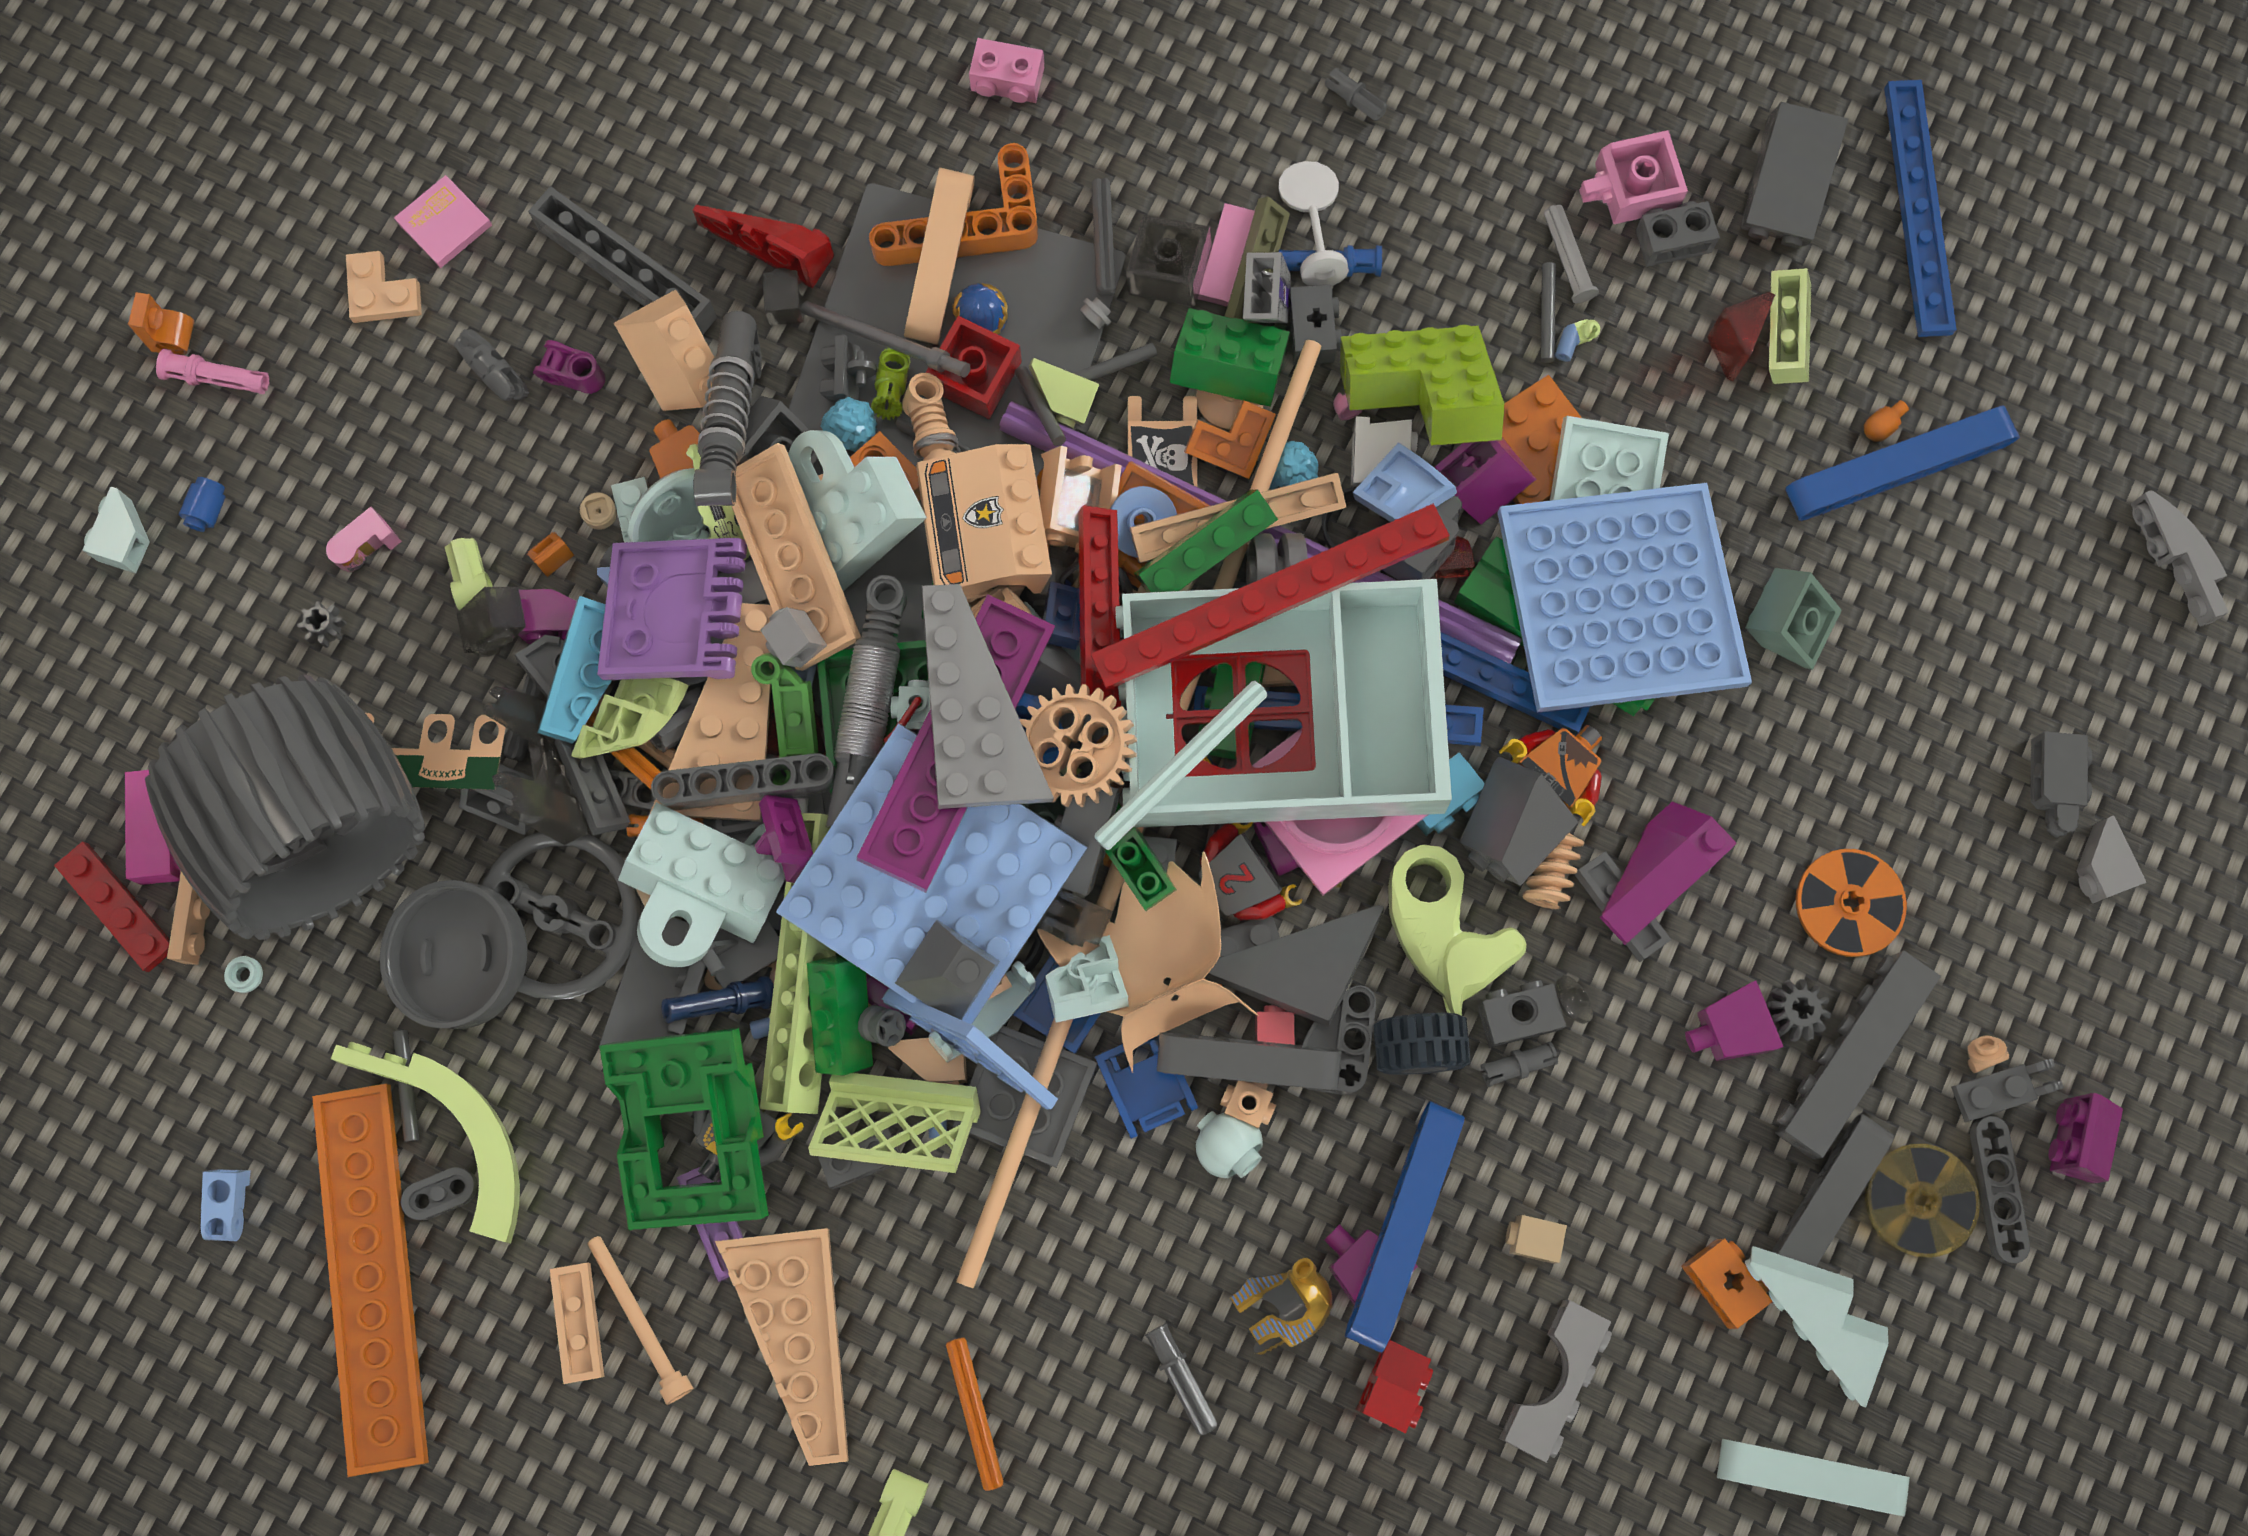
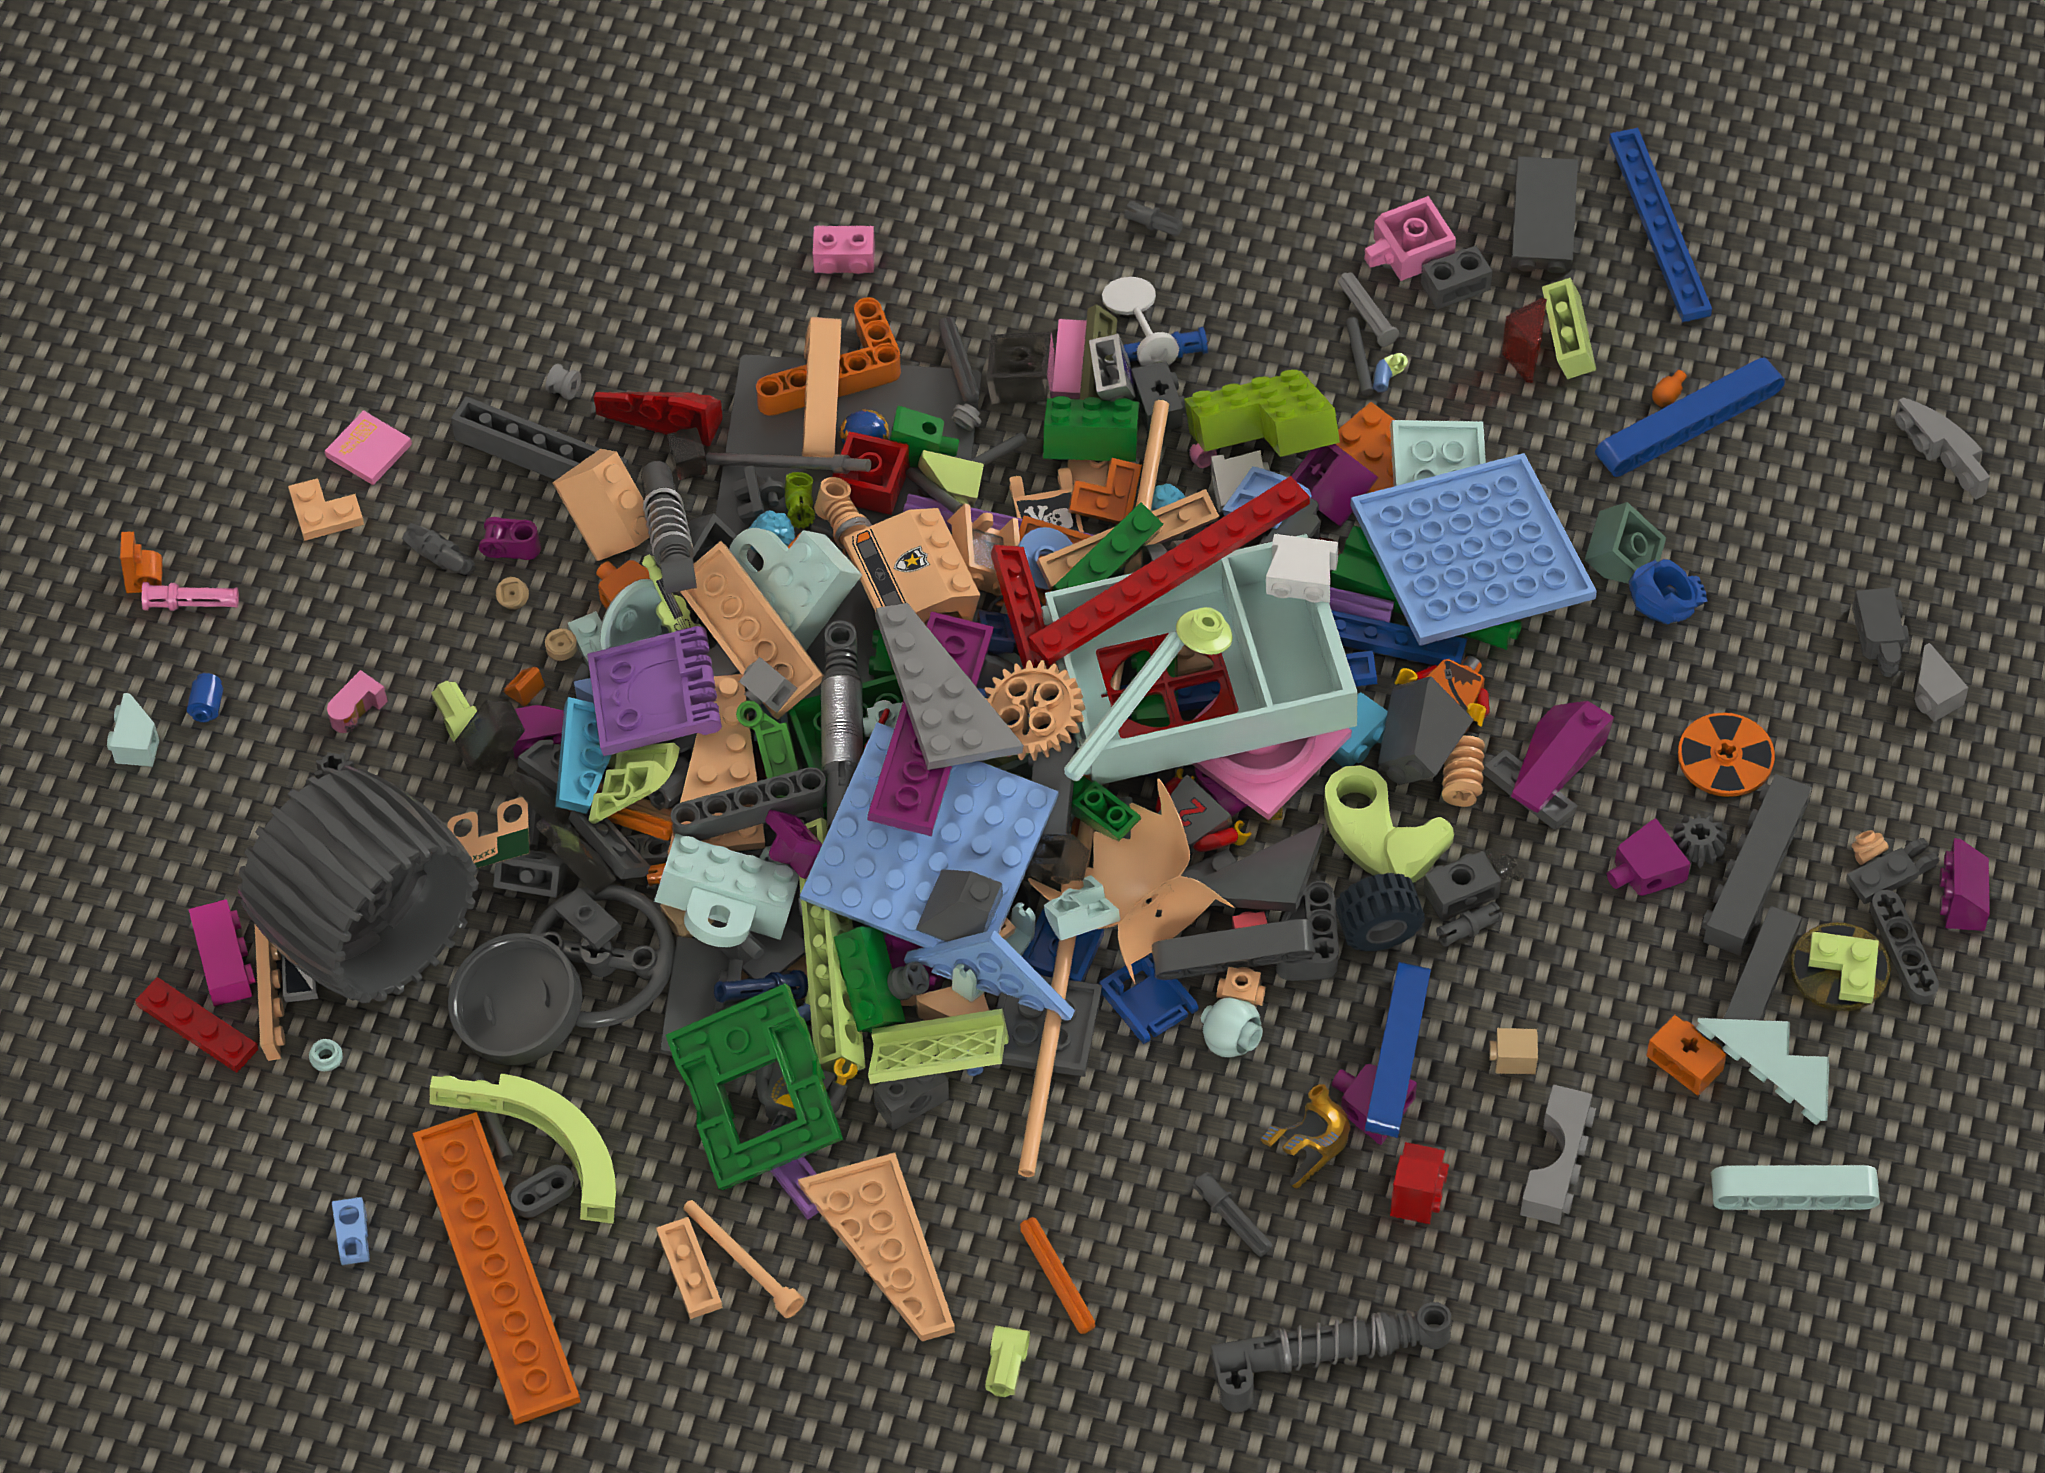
camera: 10 degrees left, 20 degrees down
none -> tan tile [496,577,529,610]
none -> light grey wheel [545,364,581,400]
none -> dark grey plate [555,887,622,950]
none -> green torso [889,406,959,467]
none -> yellowish green piece [1176,607,1233,654]
none -> white hips [1266,534,1338,603]
none -> blue helmet [1628,559,1708,624]
none -> yellowish green plate [1808,932,1879,1004]

